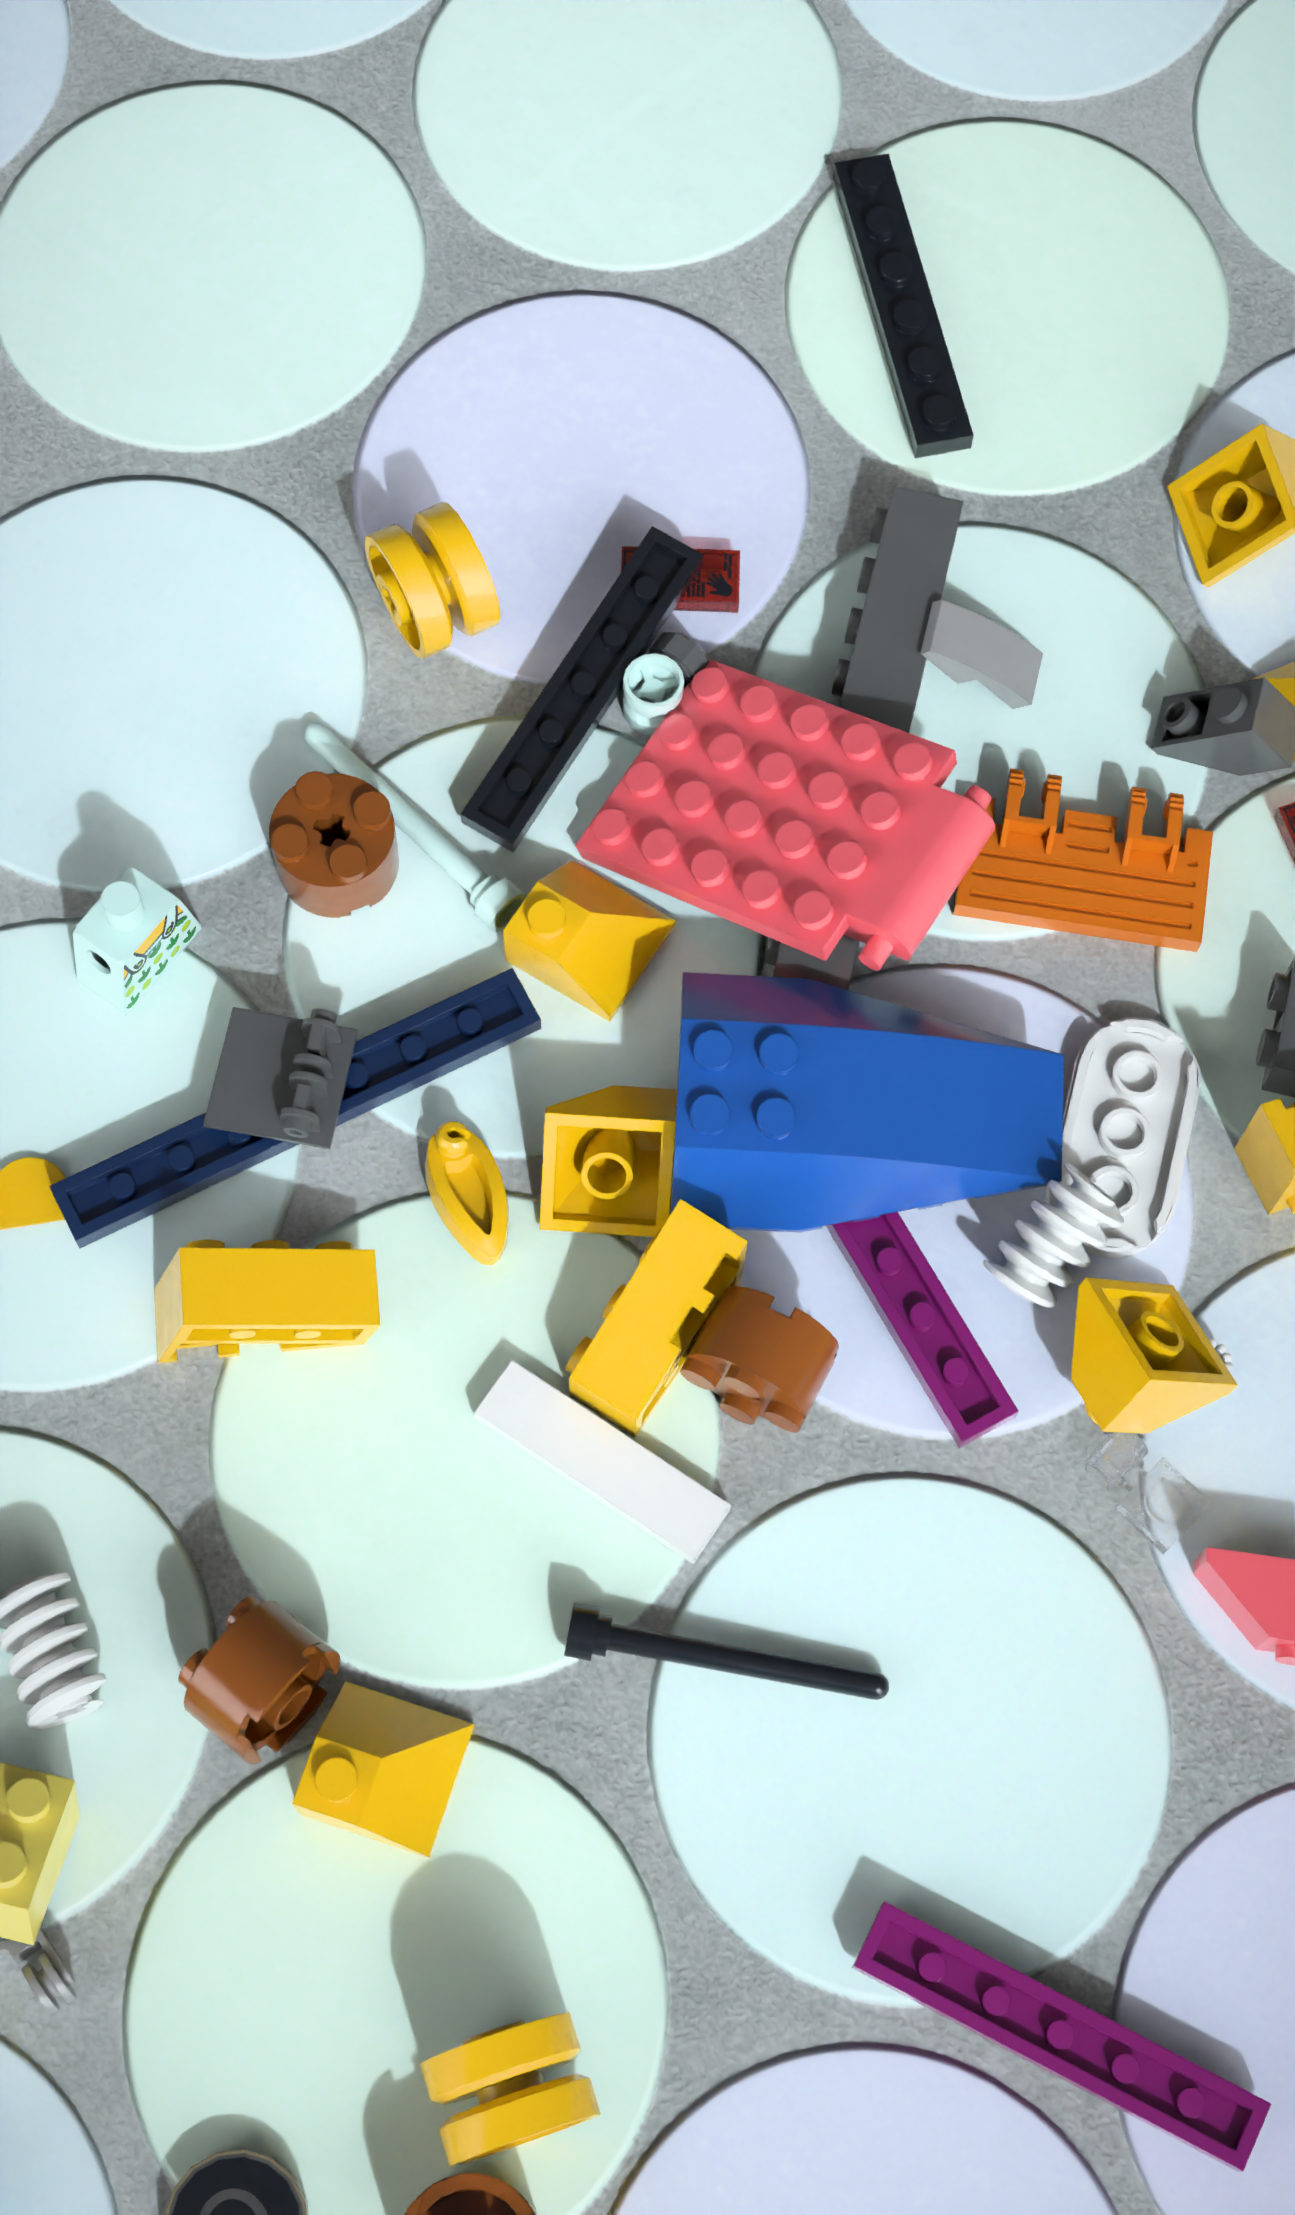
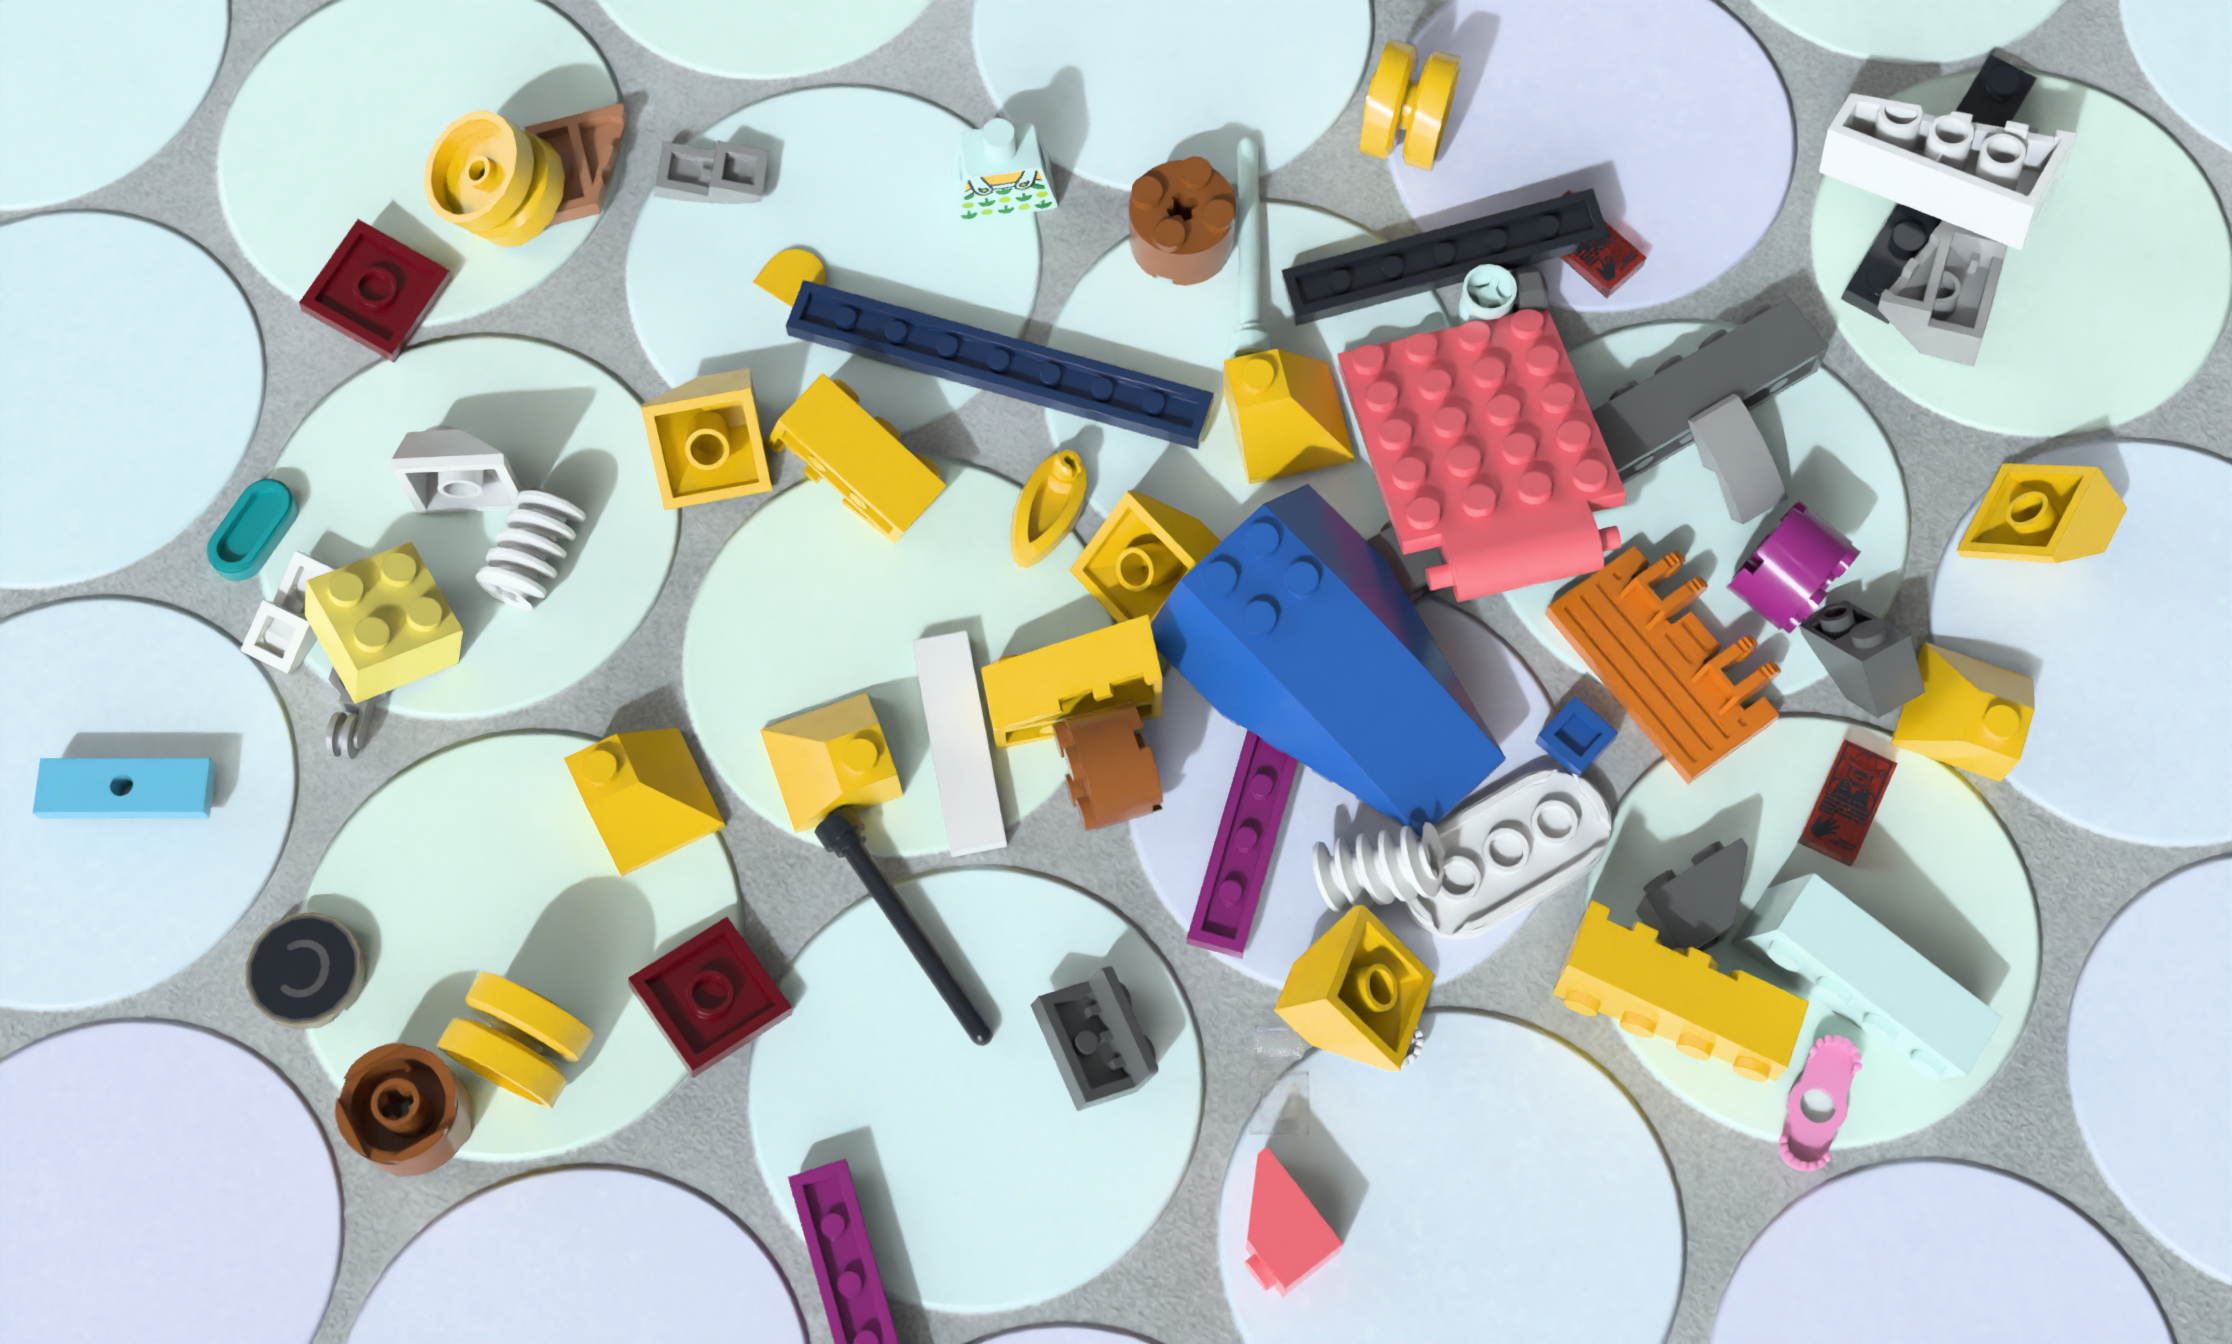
camera: 50 degrees right, 0 degrees up
dark orange brick [178,1595,340,1764] -> none
dark grey hinge [203,1007,358,1149] -> none
none -> dark red plate [628,917,792,1078]
none -> yellow slope [641,368,772,510]
none -> yellow slope [760,692,903,834]
none -> dark grey bracket [1030,966,1158,1112]
none -> blue plate [1535,696,1619,777]
none -> magenta brick [1726,500,1861,634]
none -> white wedge [1819,93,2077,250]
none -> light grey wedge [1878,127,2038,366]

